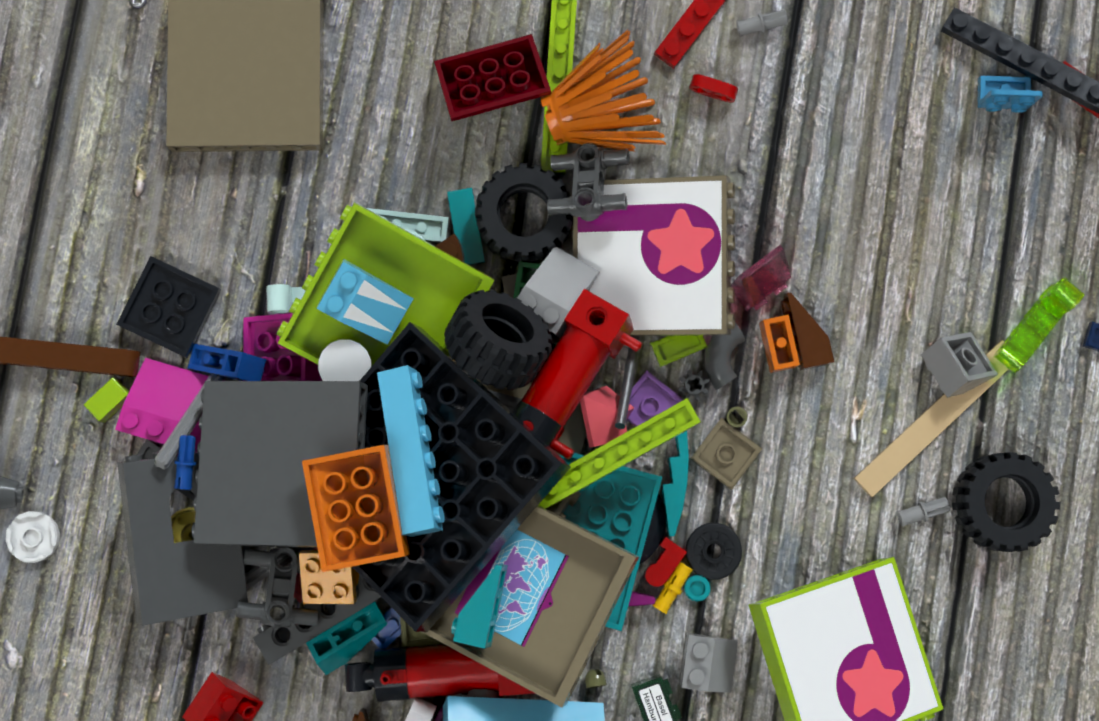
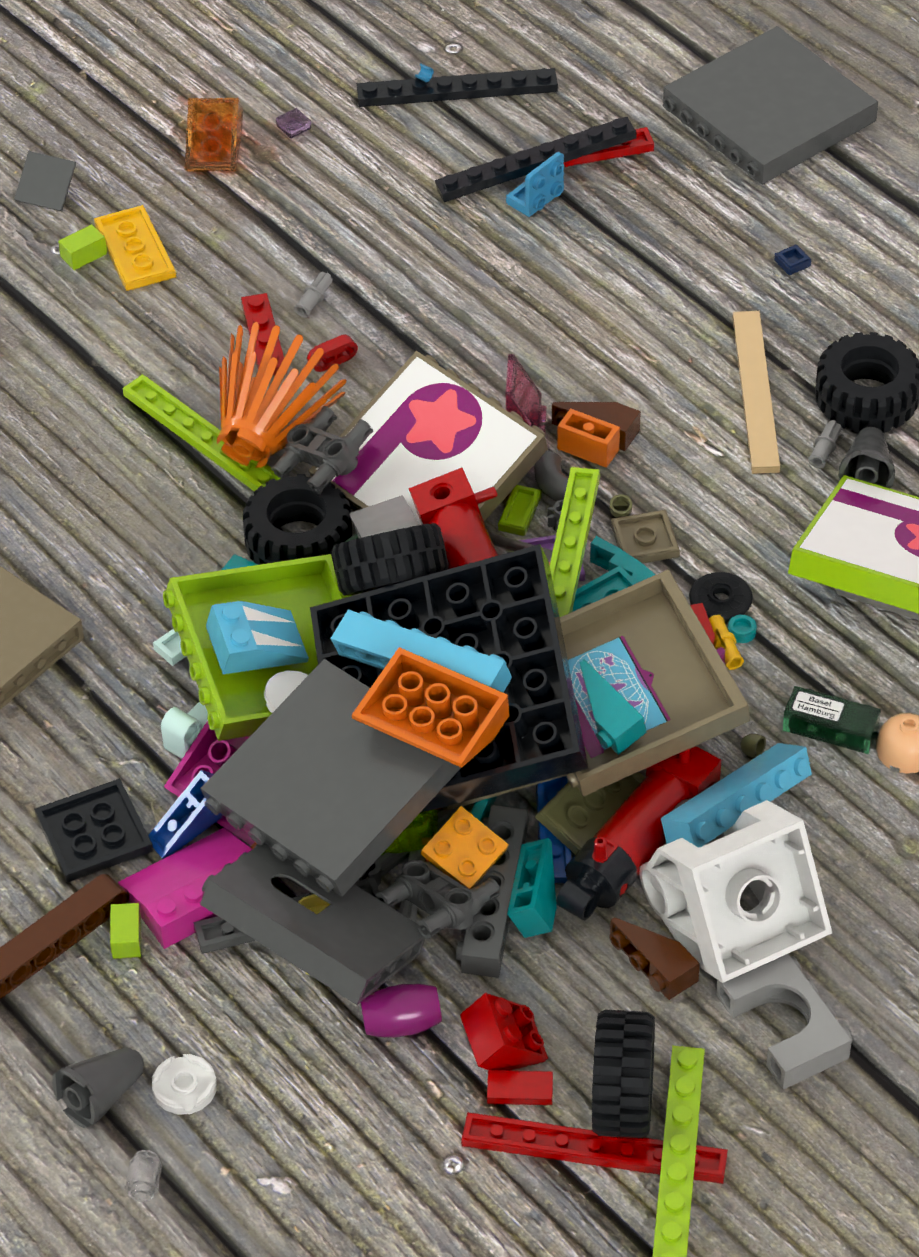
camera: 45 degrees left, 35 degrees down
light grey axle [154,374,223,469] -> none
blue axle [174,435,196,490] -> none
dark red slope [434,34,552,122] -> none
light grey slope [679,632,738,693] -> none
light grey slope [921,332,998,398] -> none
clear neon green beam [994,277,1085,373] -> none
none -> magenta piece [361,984,442,1038]
none -> dark grey cone [838,427,895,488]

